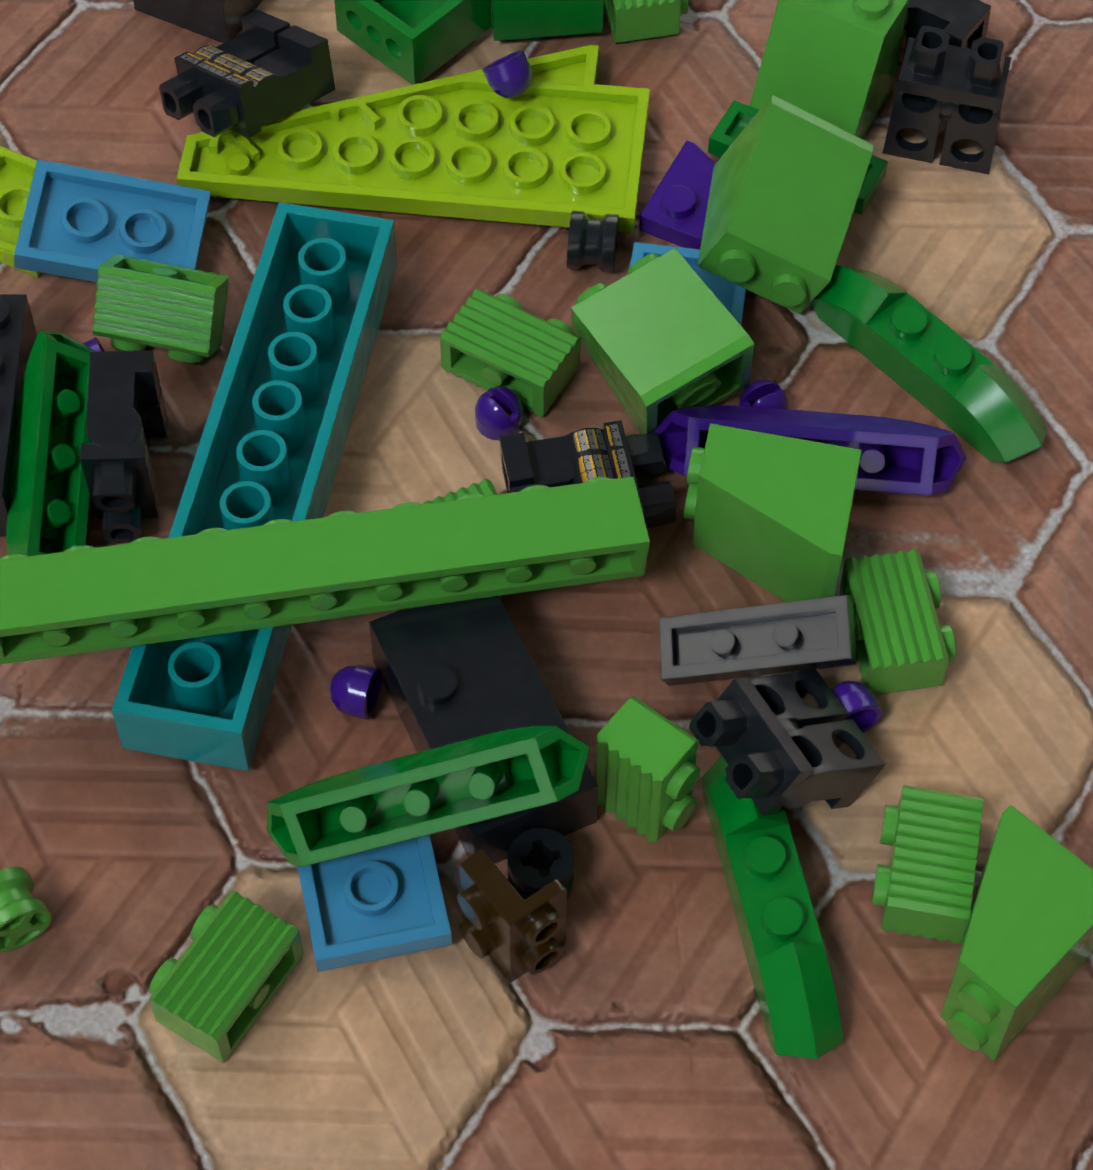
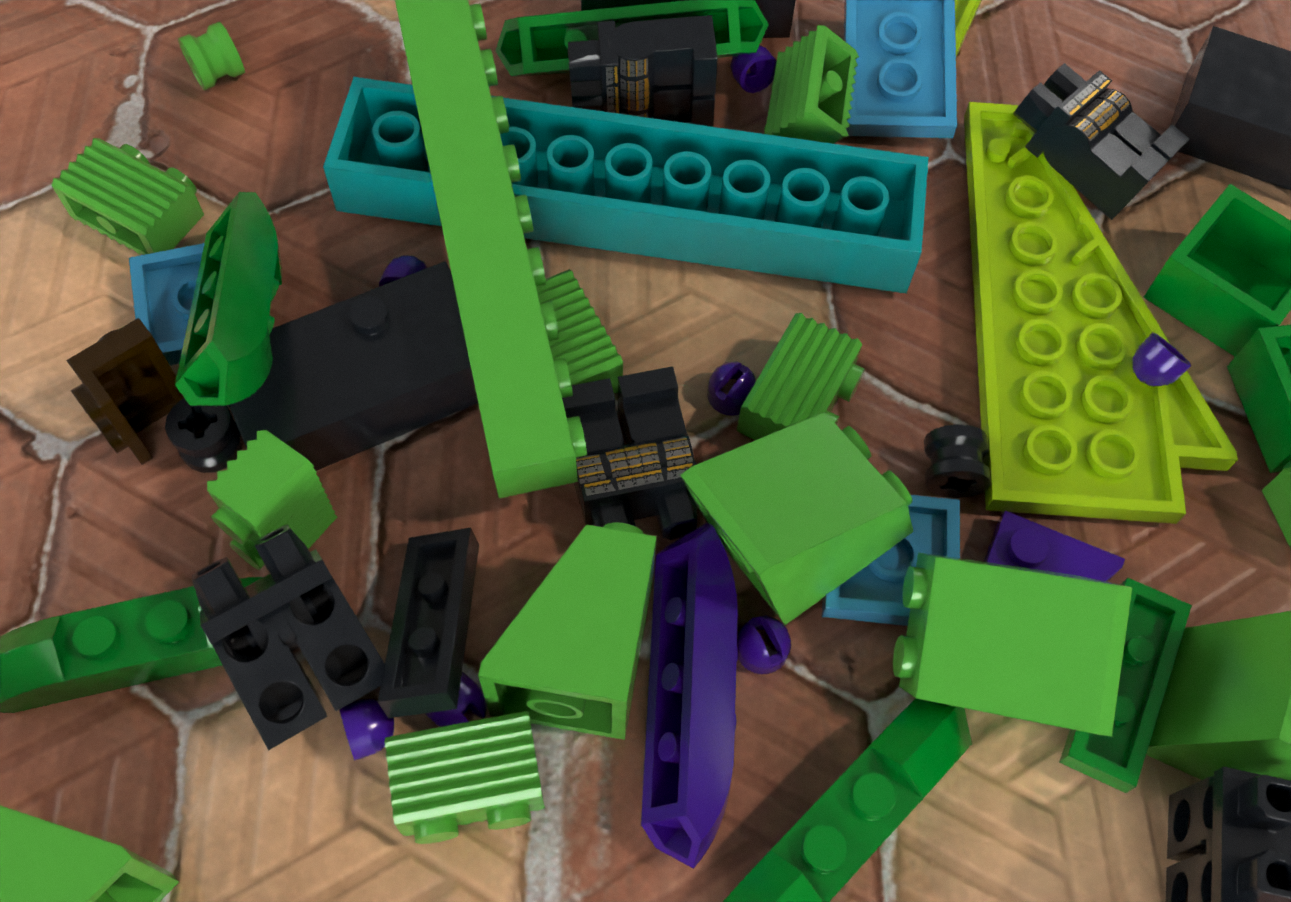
camera: 85 degrees right, 5 degrees up
bright green brick [871,785,984,944] -> none

